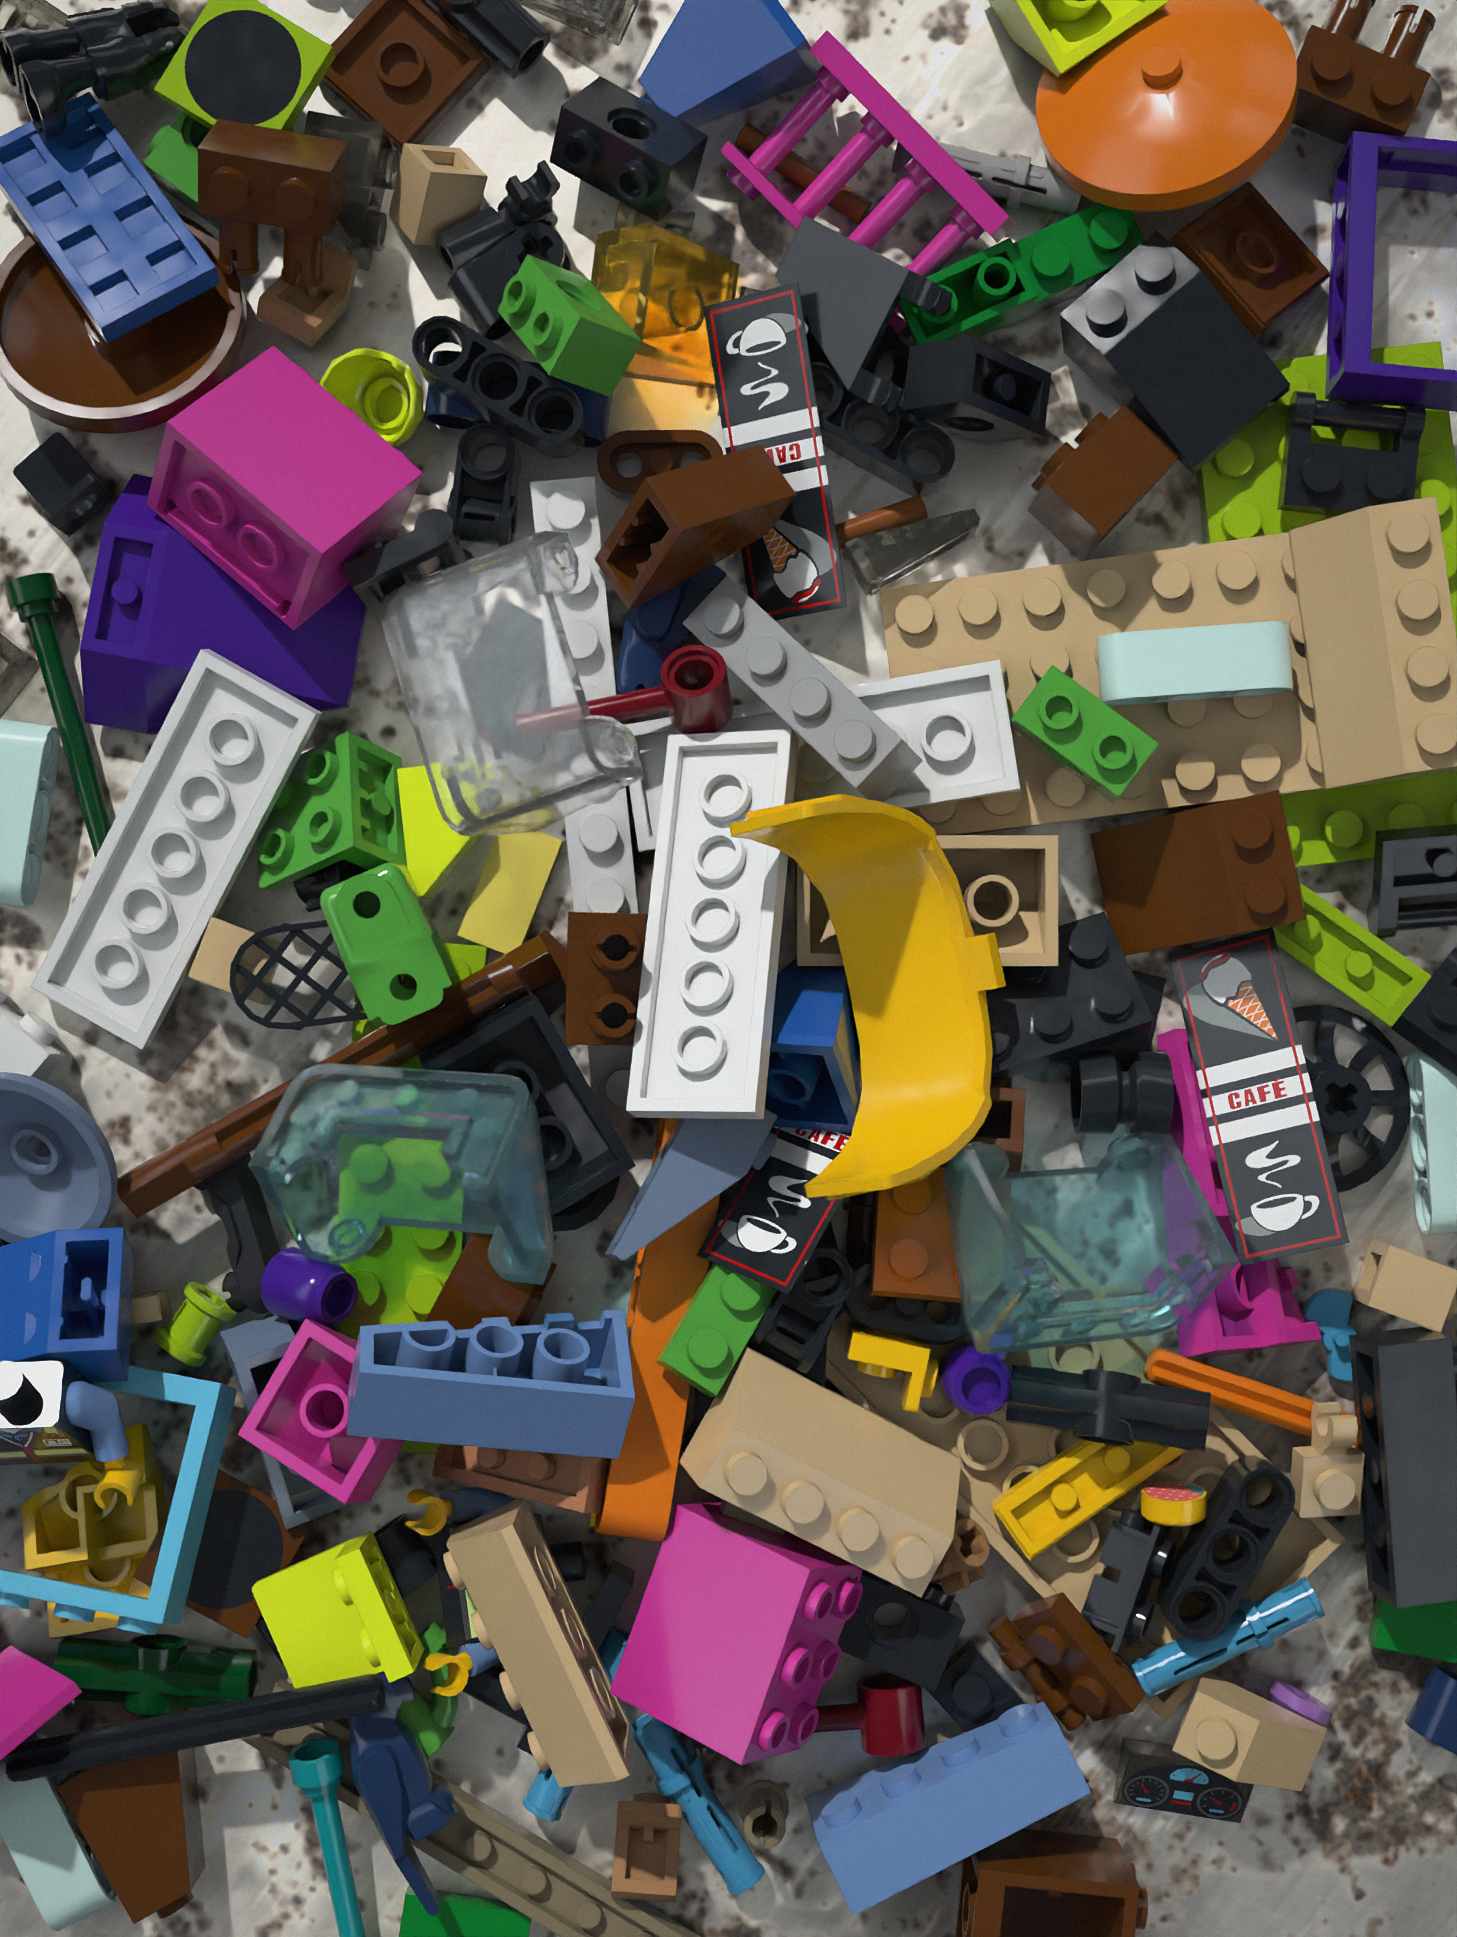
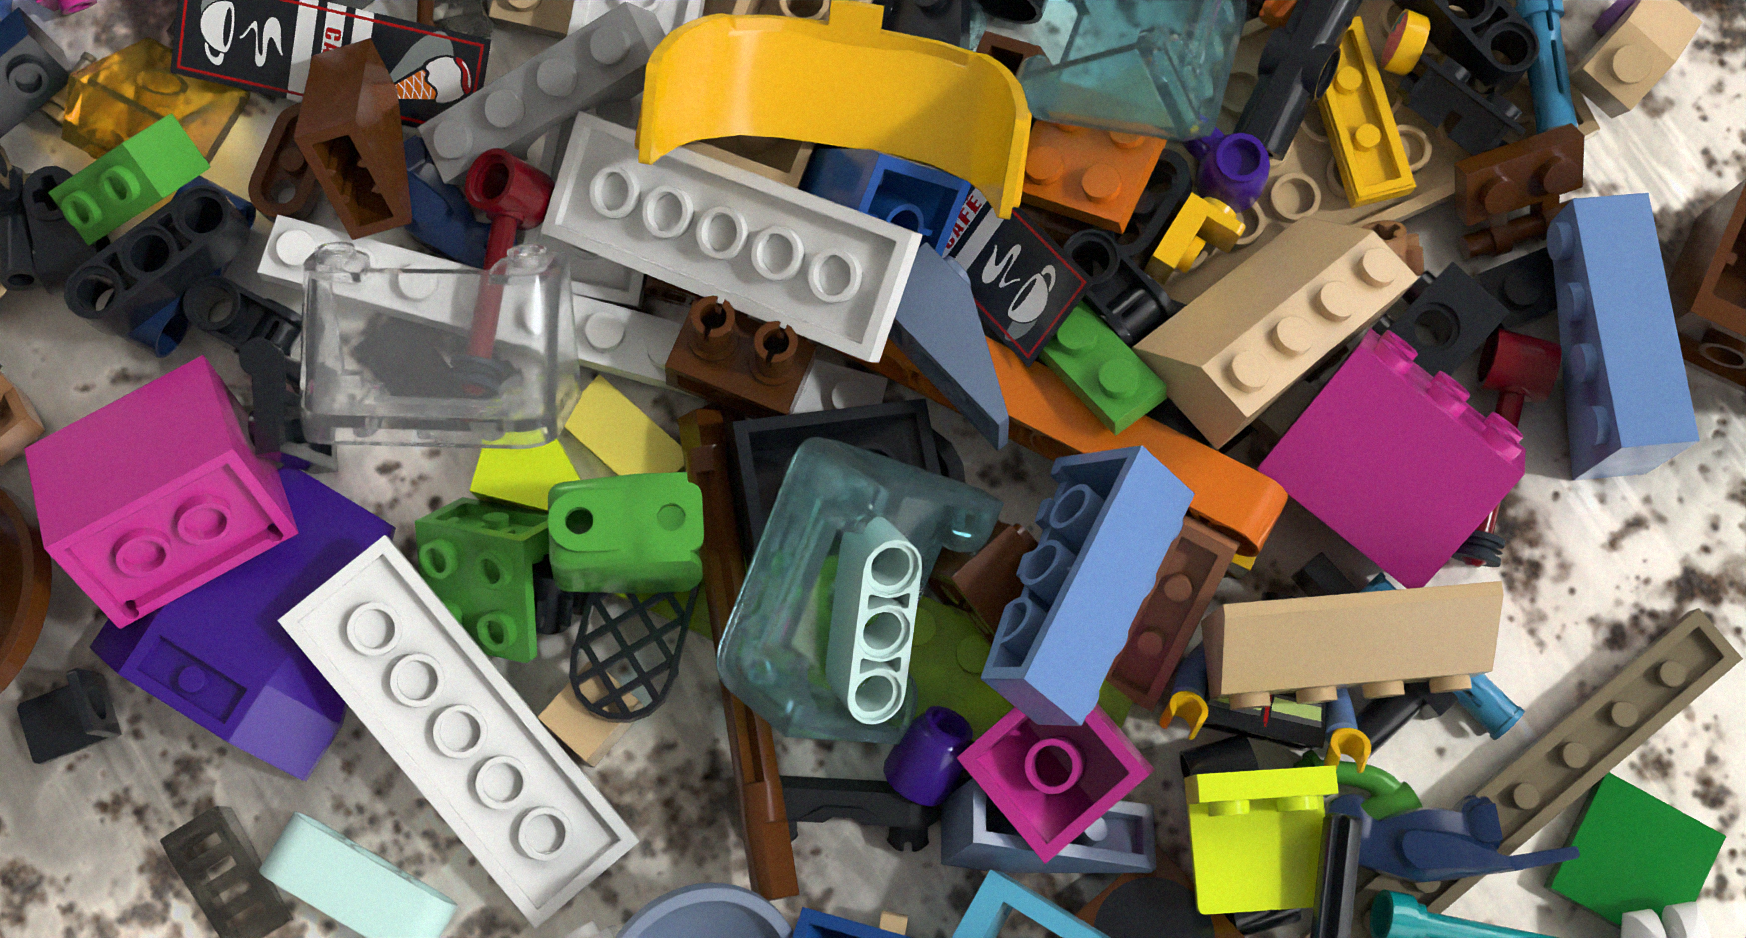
camera: 65 degrees left, 10 degrees down
dark green piece [3,573,112,858] -> none
lime bush [153,1281,238,1367] -> none
neon yellow hair [320,348,423,446] -> none
medium nougat bracket [611,1793,682,1903] -> none
dark azure pin [632,1713,765,1895] -> none
dark tan pin [739,1780,789,1849] -> none
slope [1113,1737,1254,1823] -> none
none -> light aqua beam [825,515,922,725]

